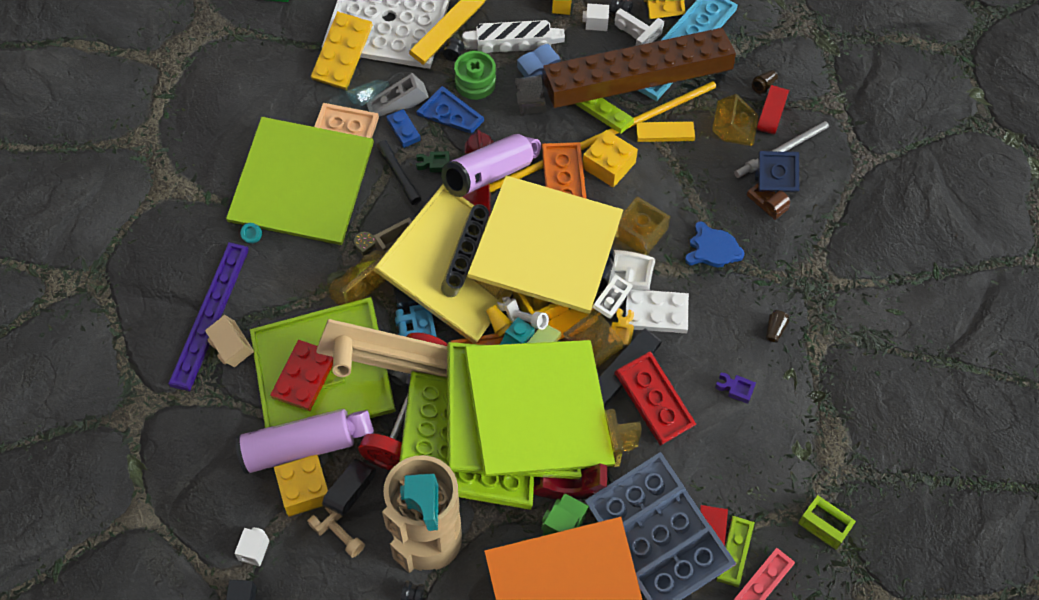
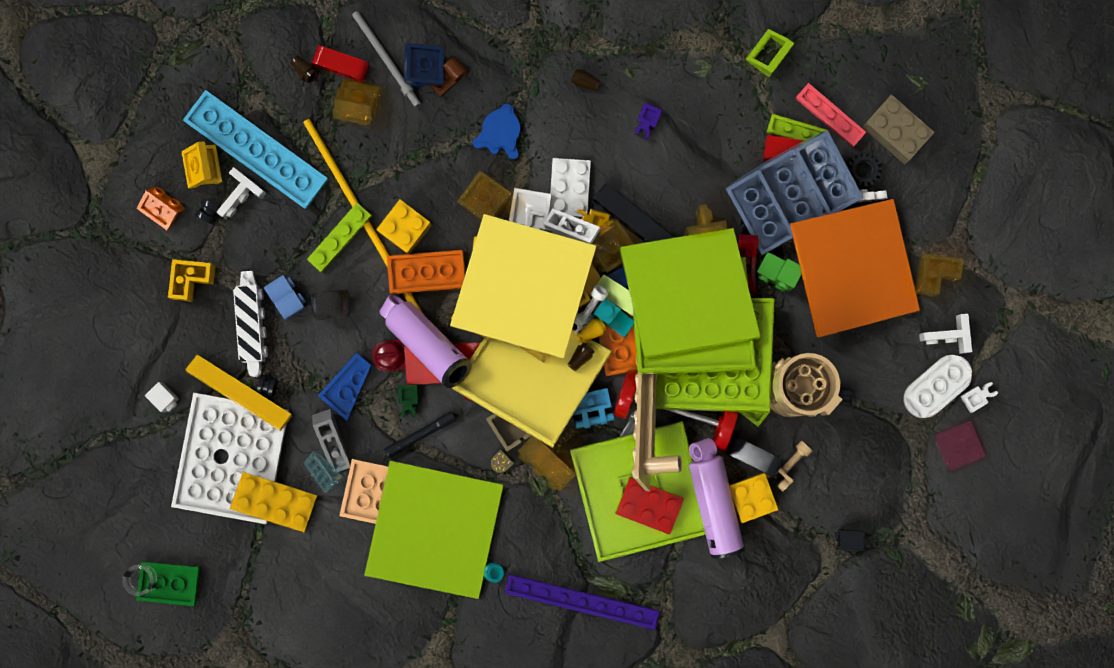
camera: 90 degrees left, 25 degrees up
tan brick [205,315,254,367] -> none
white brick [234,527,269,566] -> none
blue plate [386,109,421,148] -> none
teal arch [400,473,439,531] -> none
black beam [441,204,489,297] -> none
bright green wheel [454,51,496,100] -> none
reddish brown brick [543,27,736,108] -> none
white brick [582,4,609,31] -> none
red tile [614,351,696,446] -> none
yellow tile [636,122,695,142] -> none
none -> dark brown cone [567,342,595,372]

